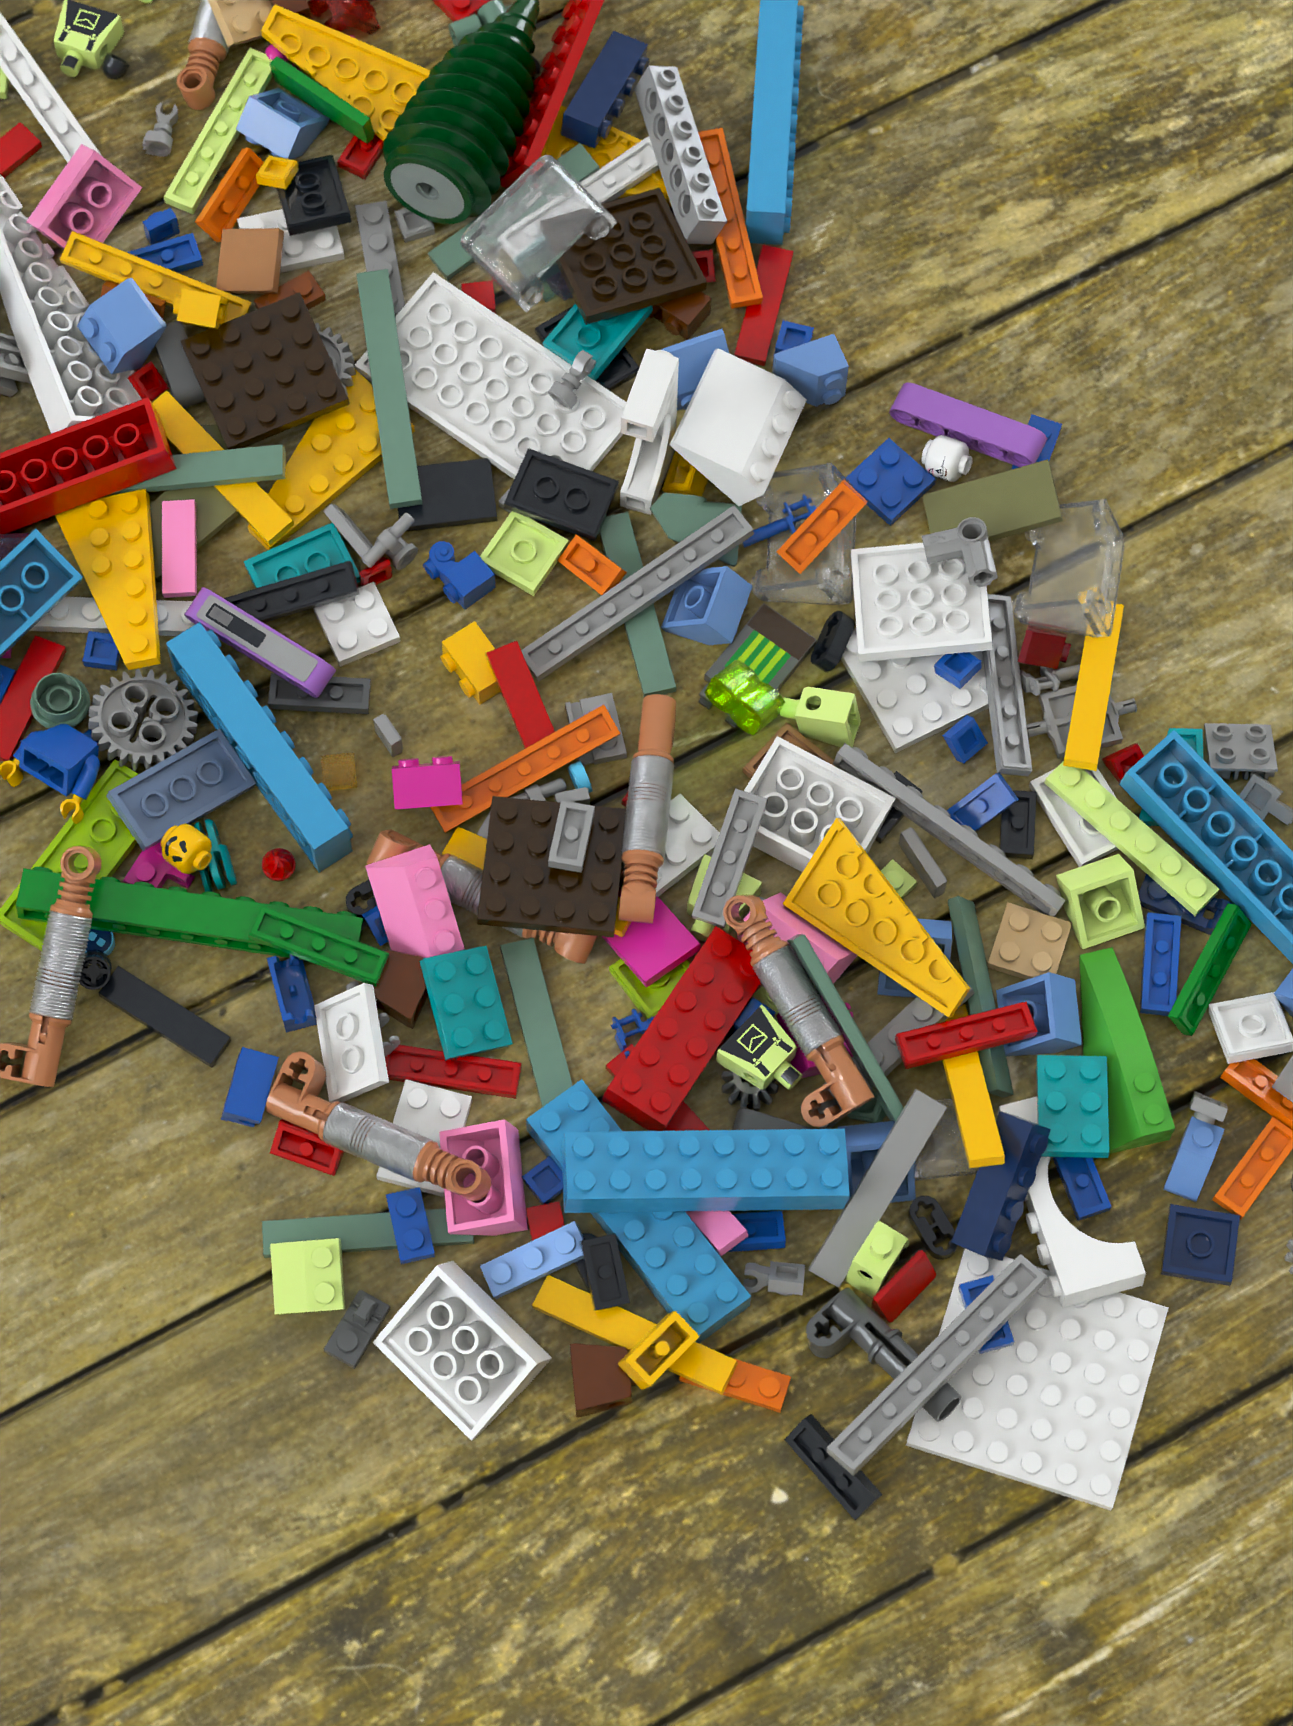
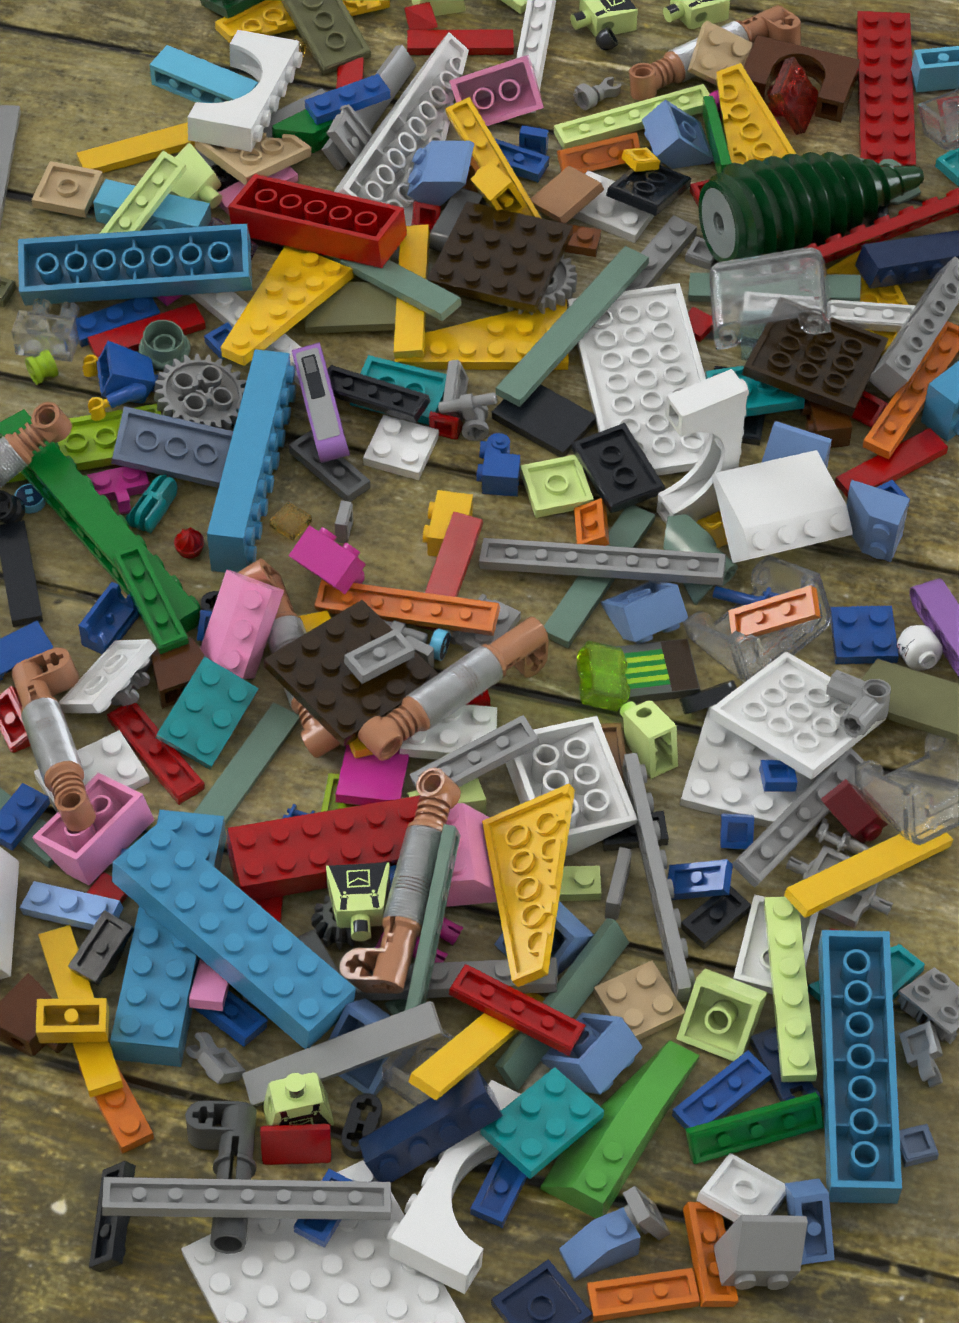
camera: 45 degrees right, 15 degrees down
yellow head [161,823,212,874] -> none
bright pink tile [162,500,197,598] -> none

